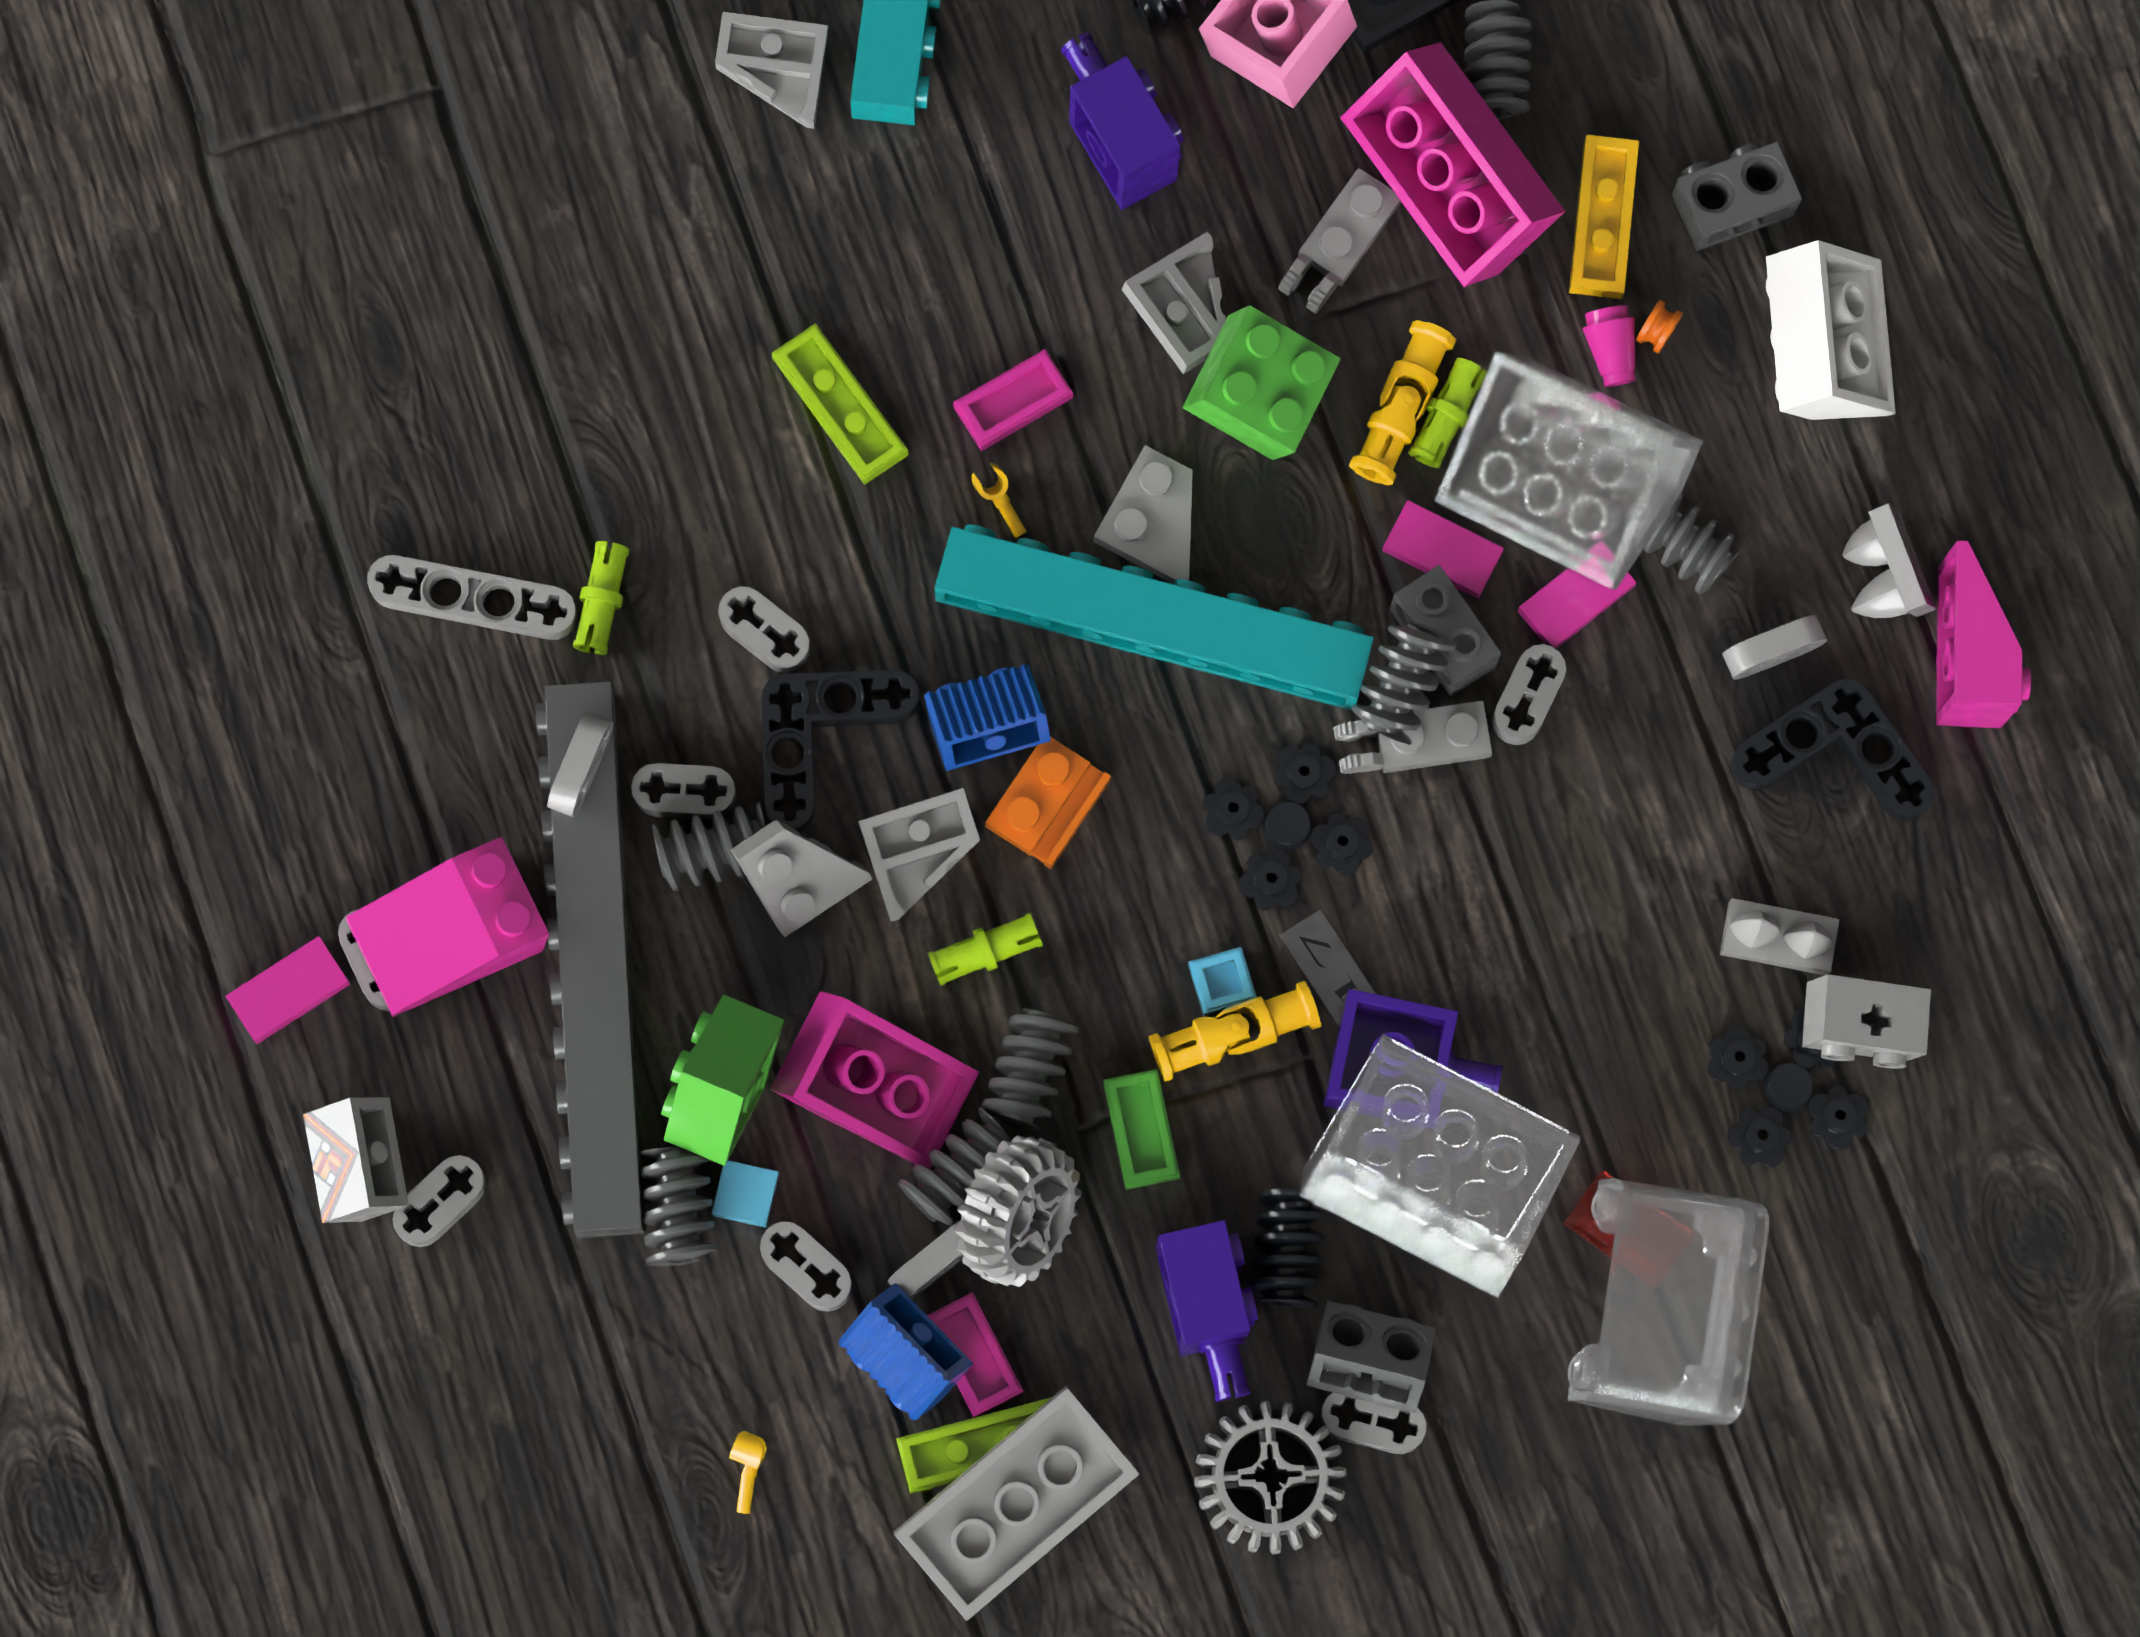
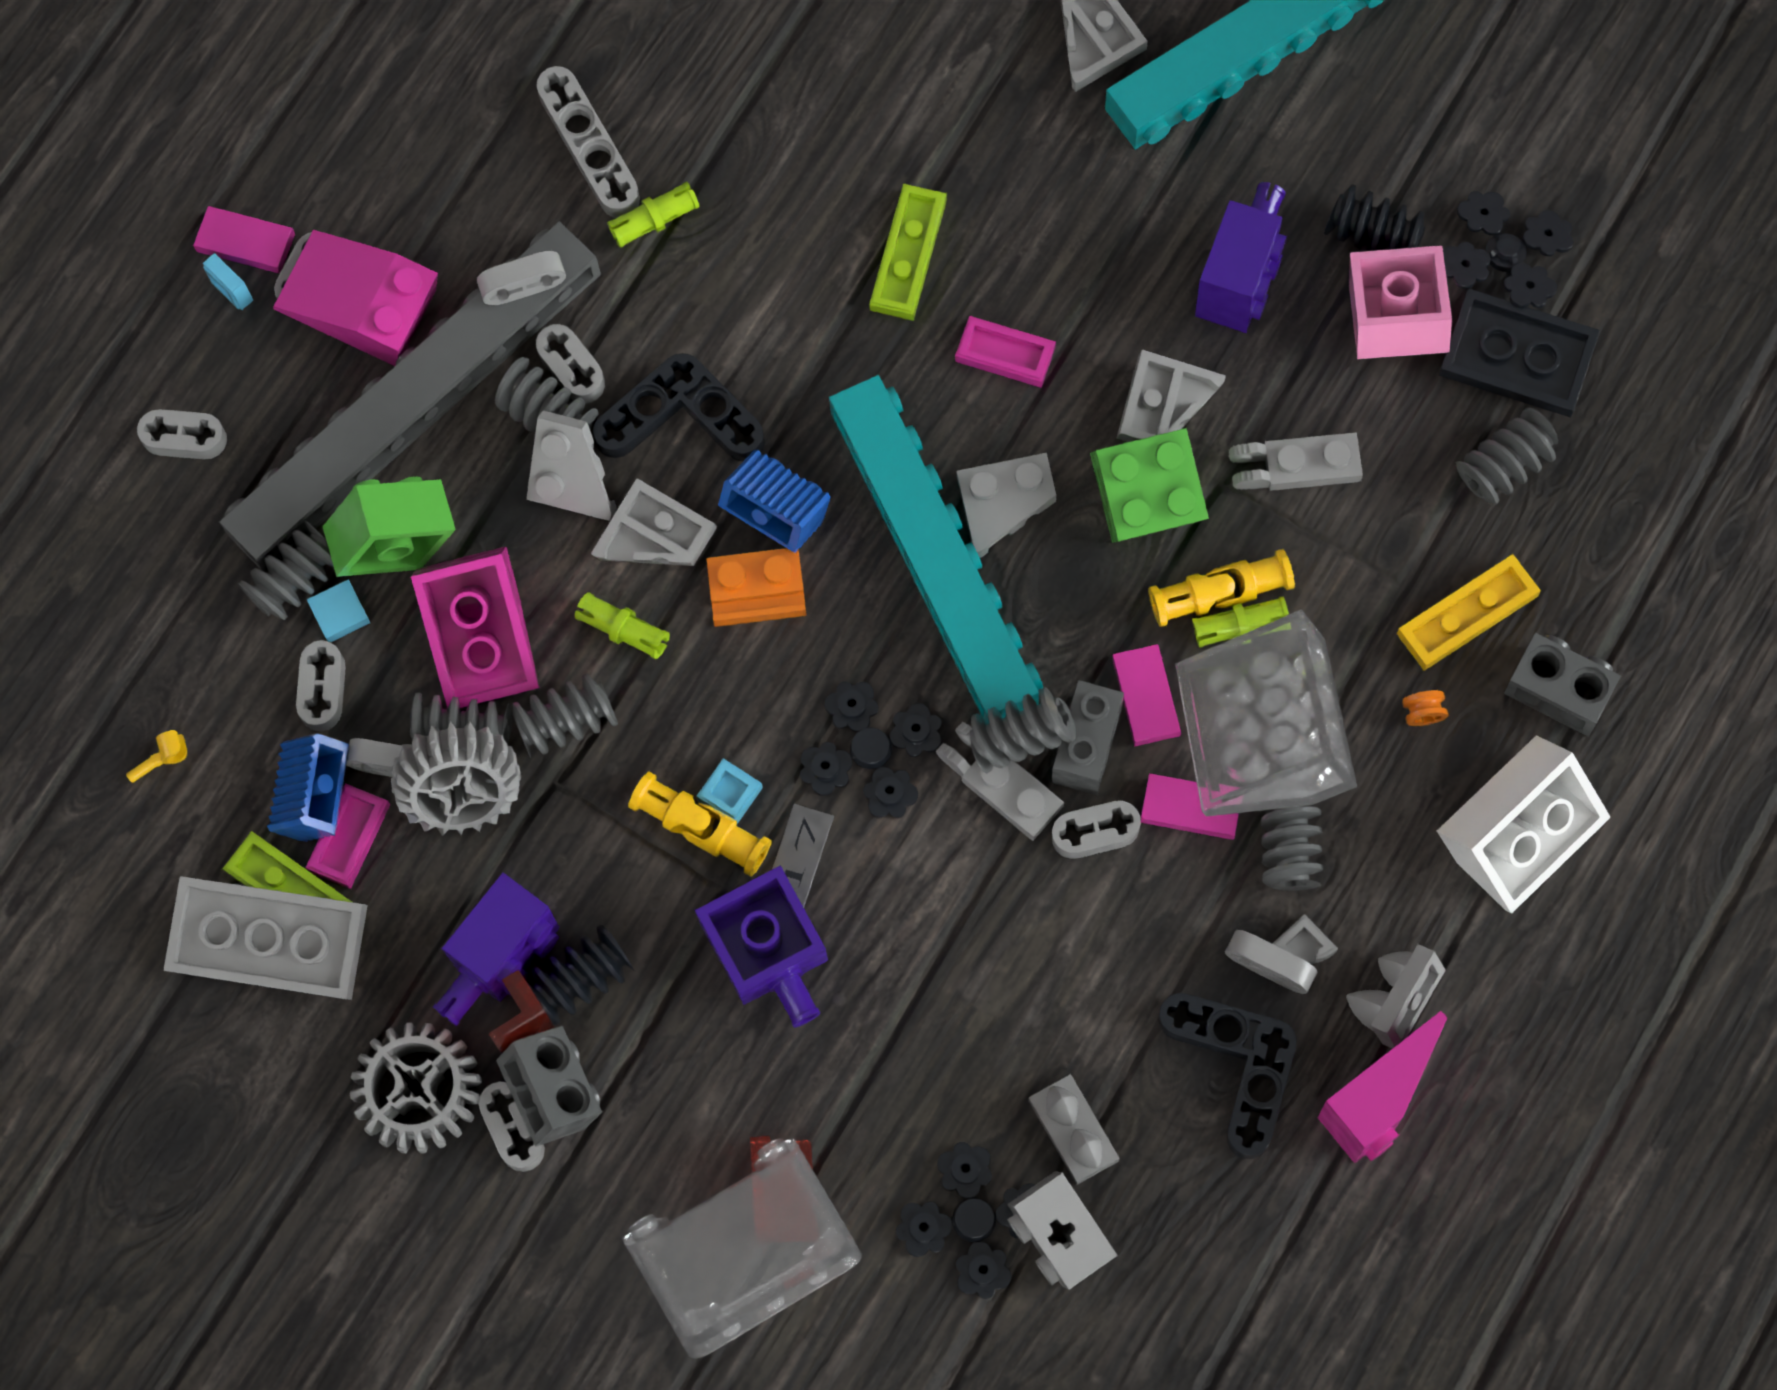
camera: 60 degrees right, 5 degrees down
light grey brick [303,1097,409,1223] -> none
light grey beam [718,586,810,673] -> none
yellow hand [972,463,1027,538] -> none
bright green tile [1103,1069,1180,1190] -> none
clear slope [1300,1034,1580,1298] -> none
dark pink brick [1340,42,1566,287] -> none
dark pink cone [1582,305,1636,387] -> none
none -> medium azure tile [203,253,253,310]
none -> clear red panel [489,970,555,1053]
none -> light grey tile [1272,914,1338,964]

